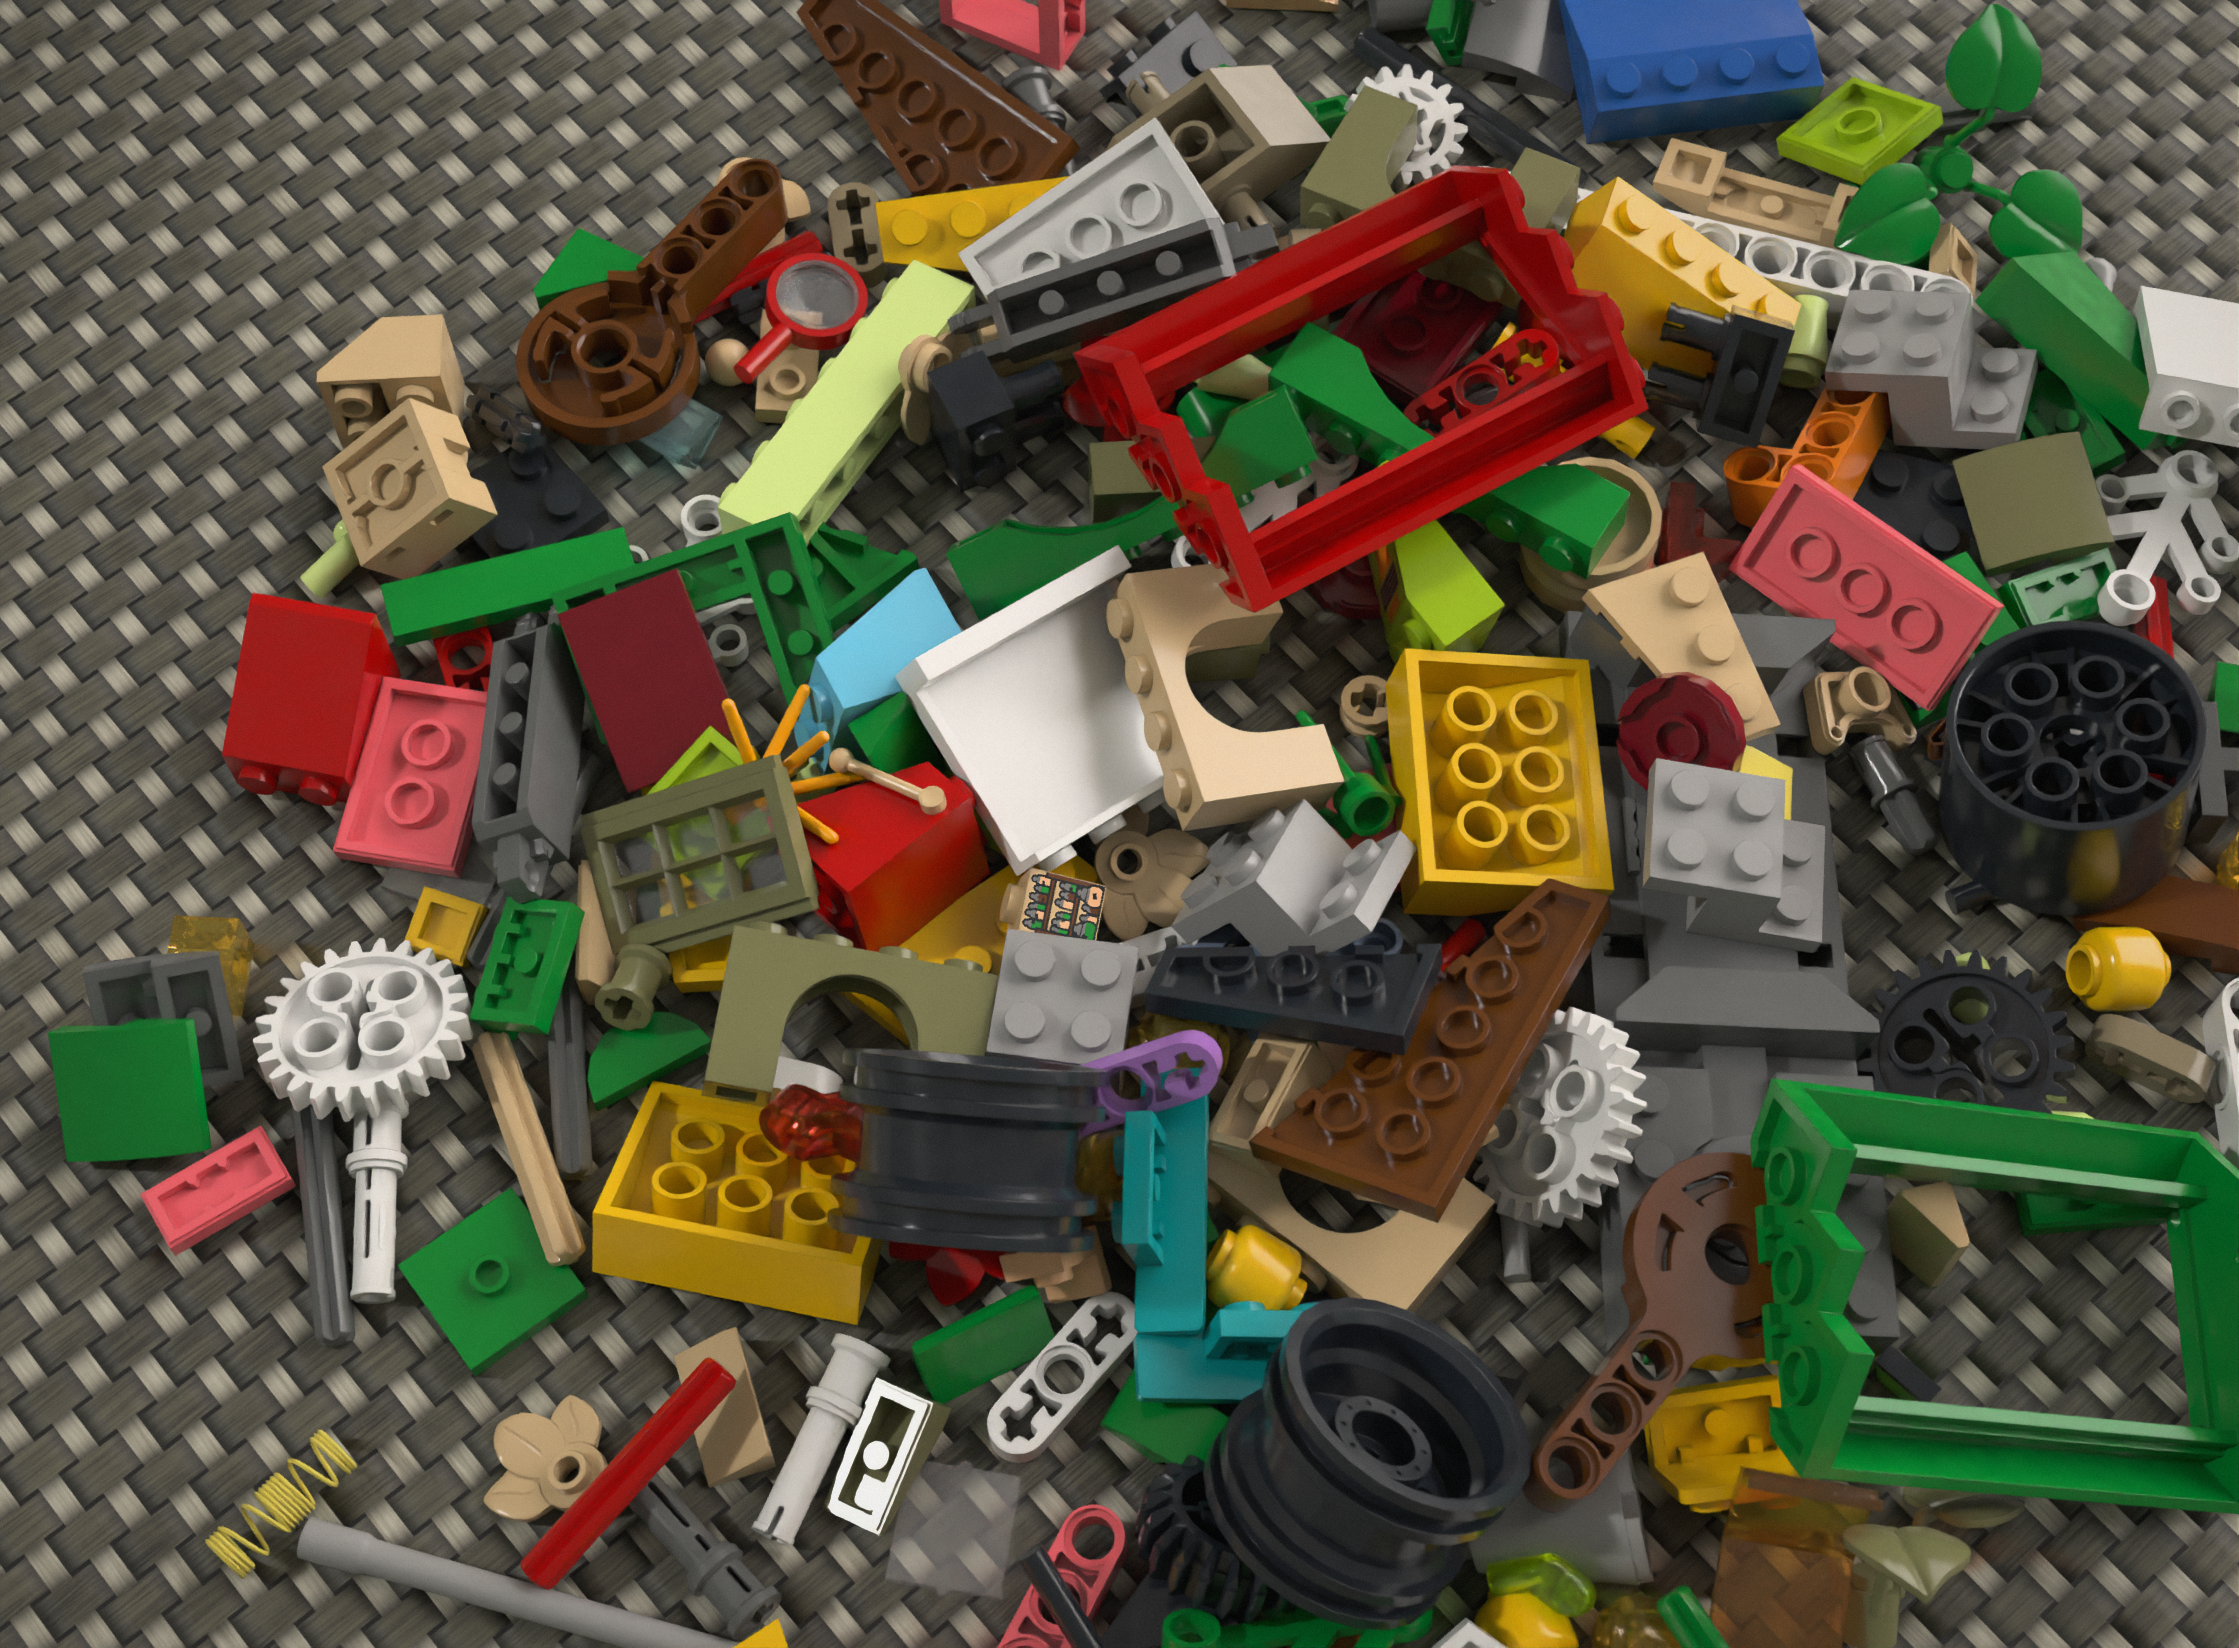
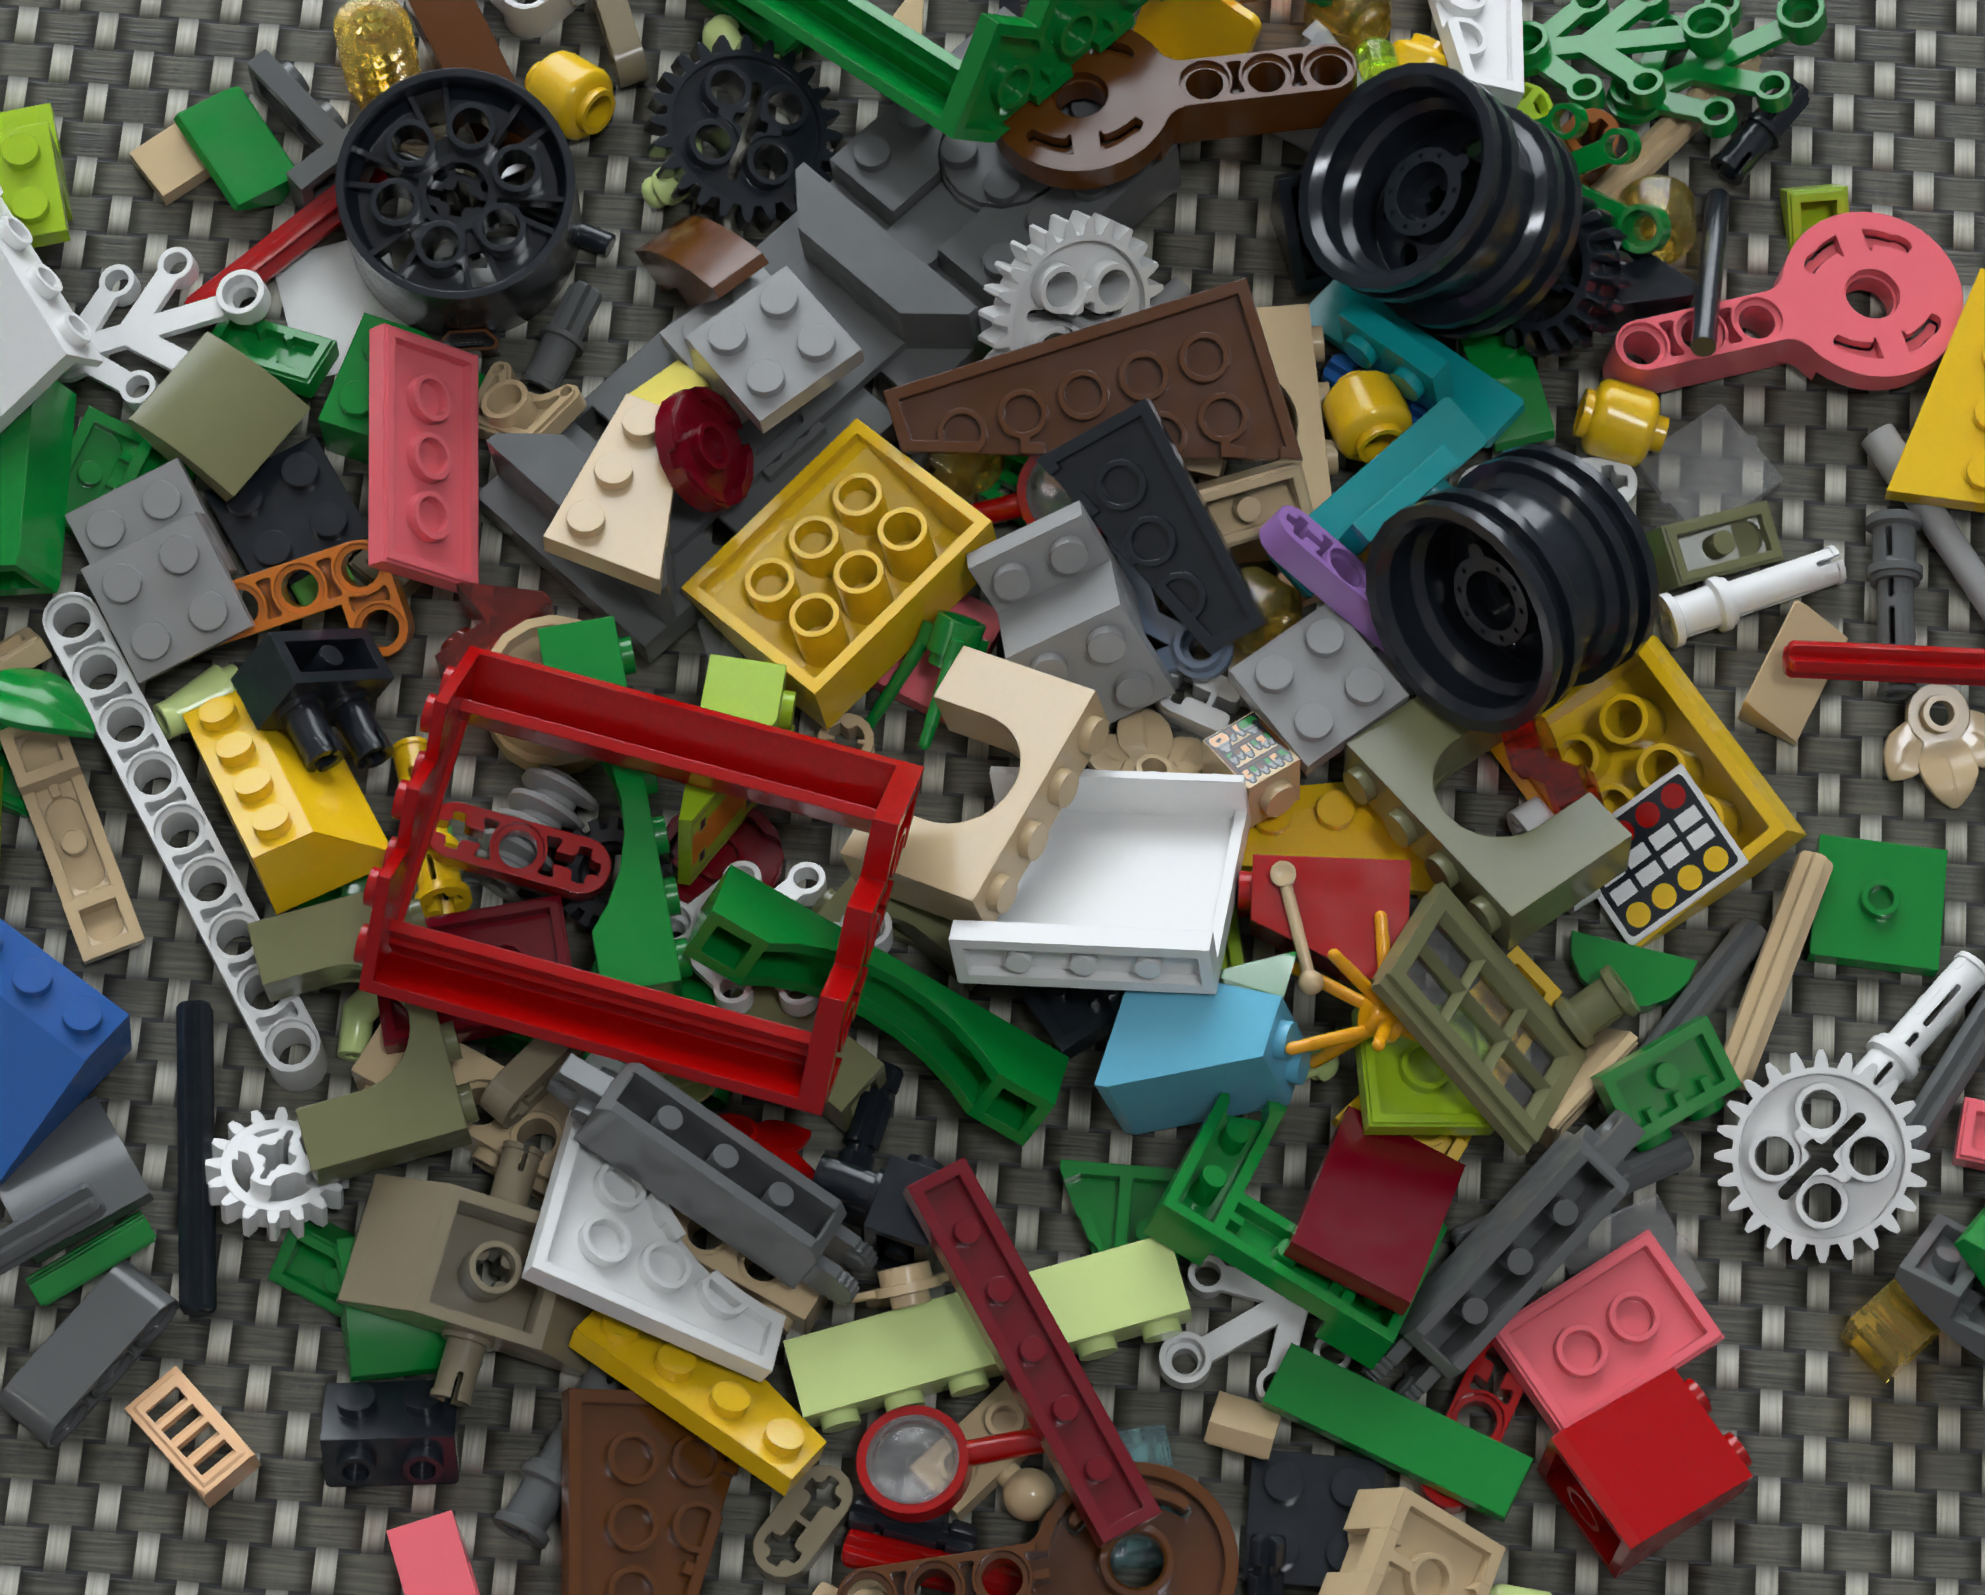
camera: 135 degrees left, 5 degrees up
yellow tile [404,886,489,970] -> none
none -> reddish brown slope [635,216,769,308]
none -> black axle [837,1060,904,1170]
none -> dark red plate [903,1157,1162,1549]
none -> tan tile [1204,1391,1281,1460]
none -> yellow head [1572,378,1669,468]
none -> sticker [1597,763,1749,945]

